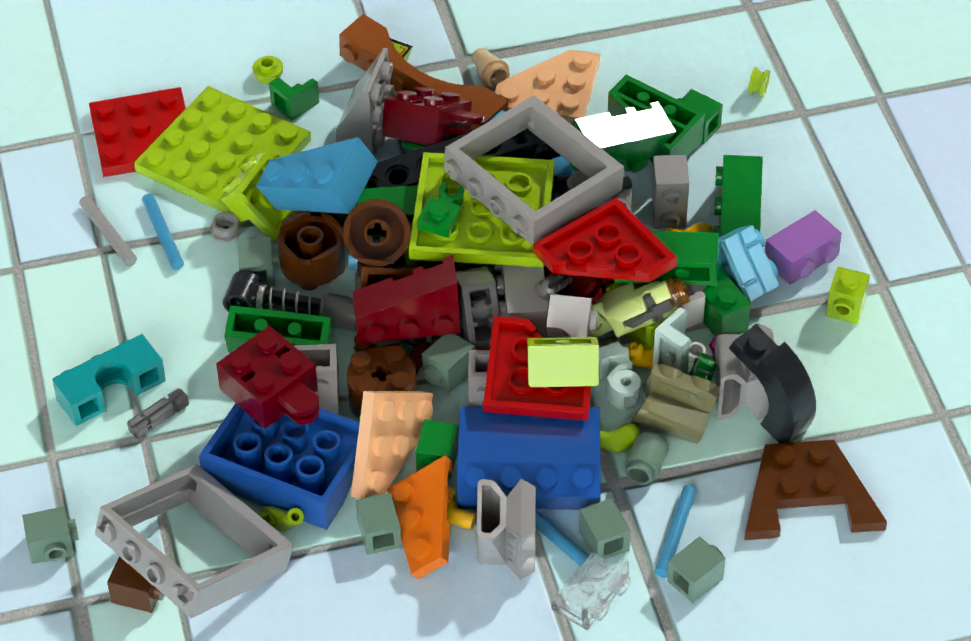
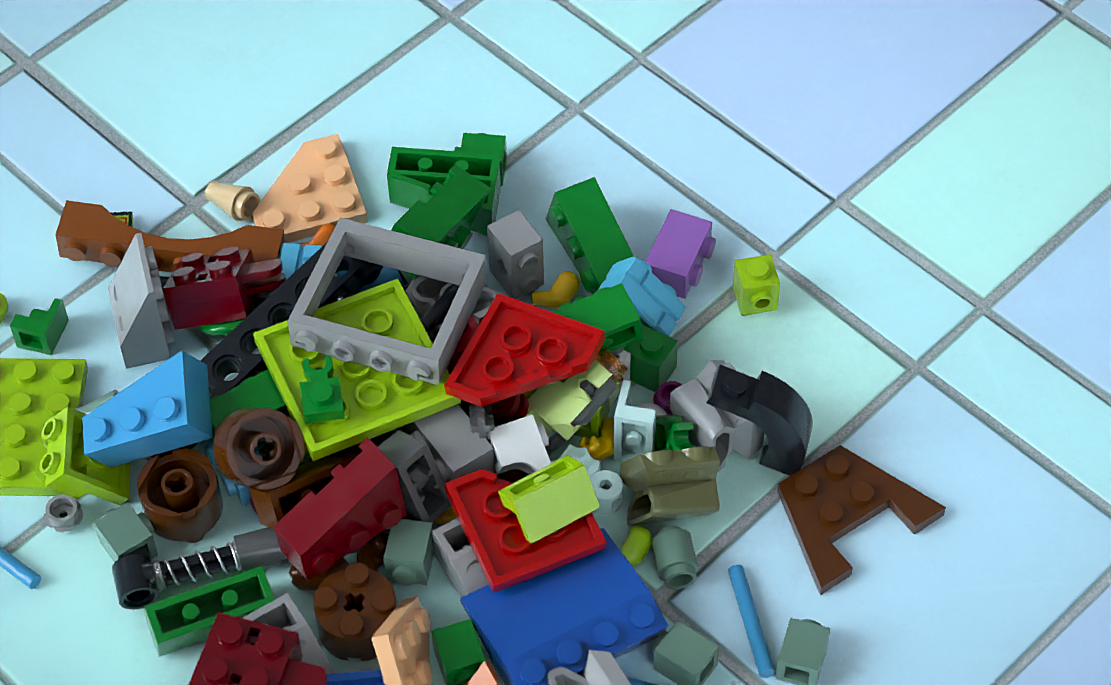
camera: 30 degrees left, 5 degrees up
lime bush [748,67,771,97] -> none

